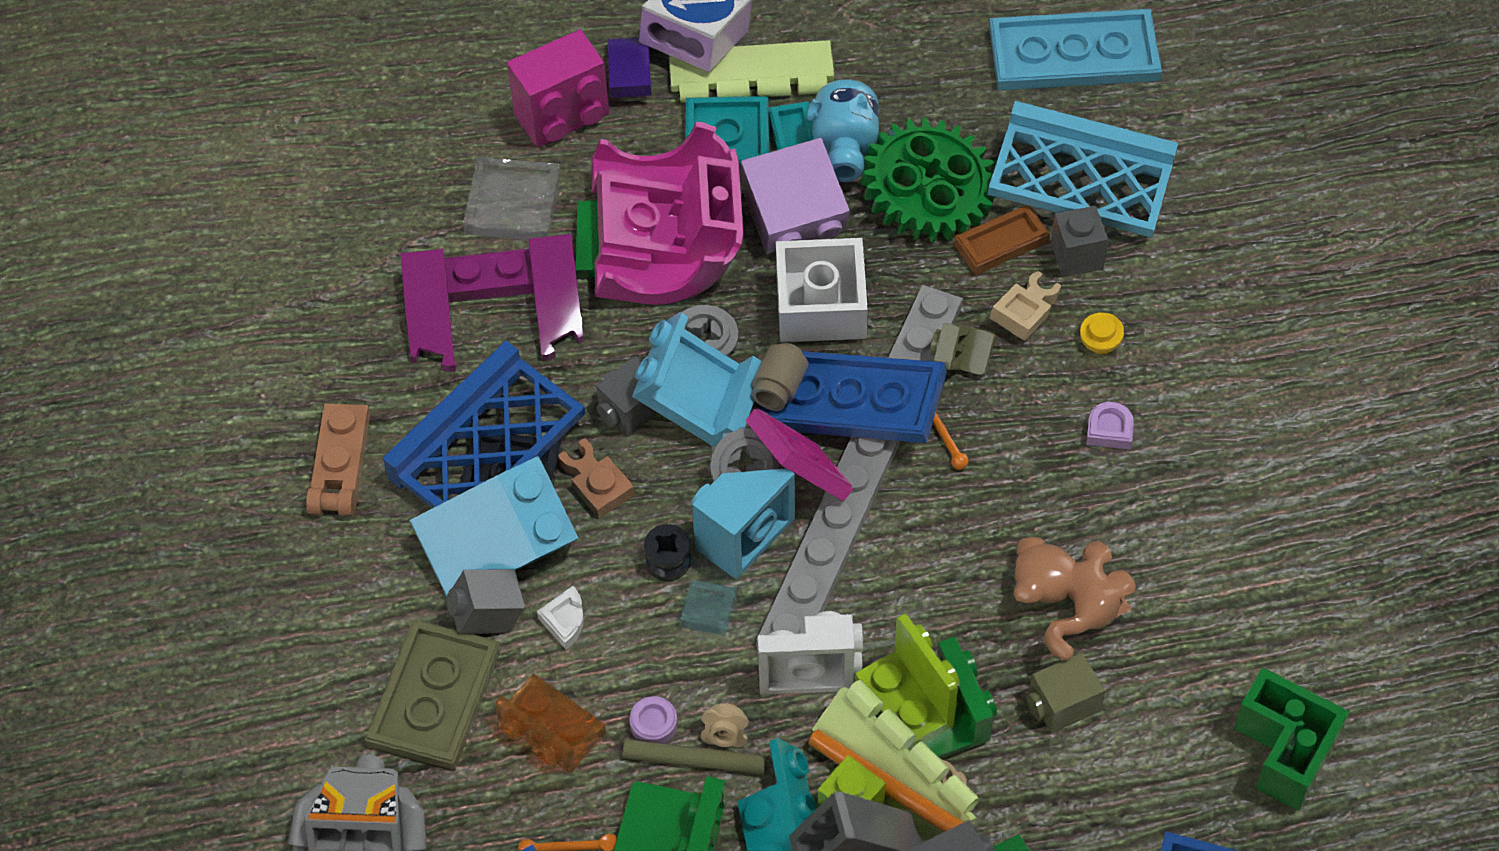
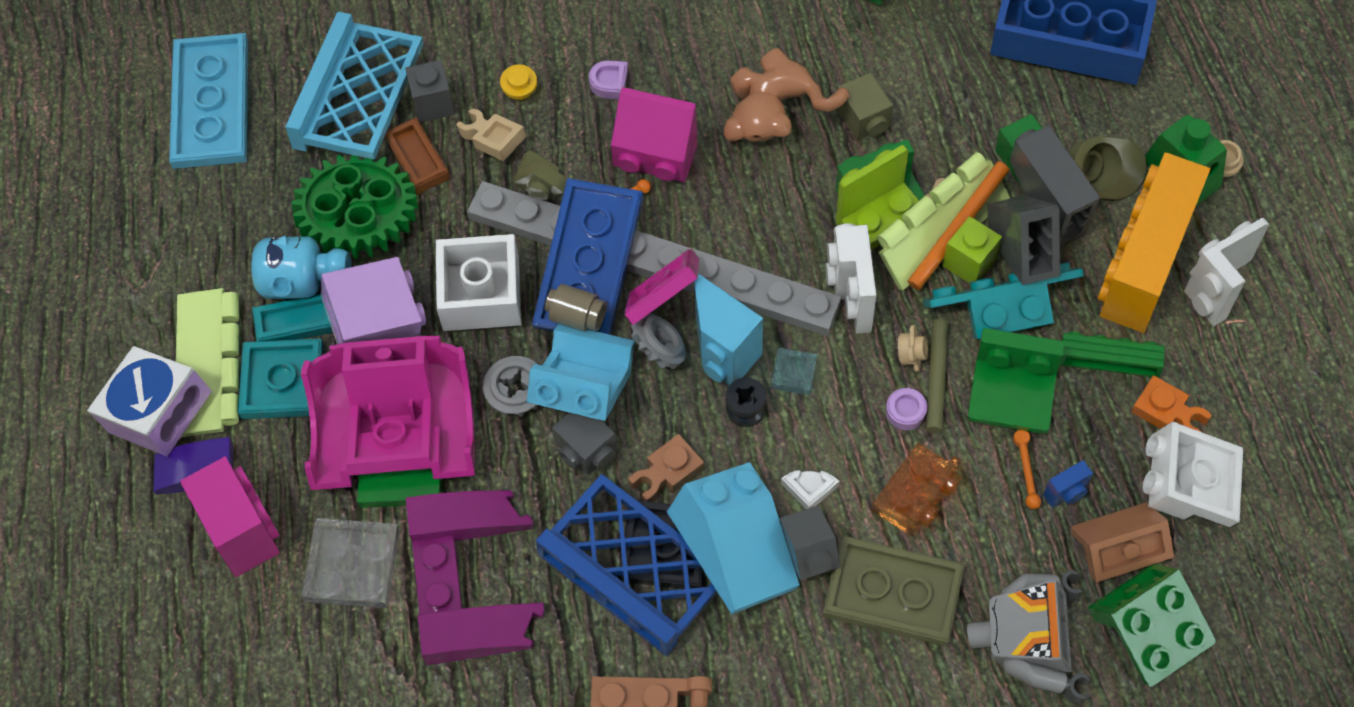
camera: 90 degrees left, 5 degrees up
none -> dark pink slope [611,87,697,183]

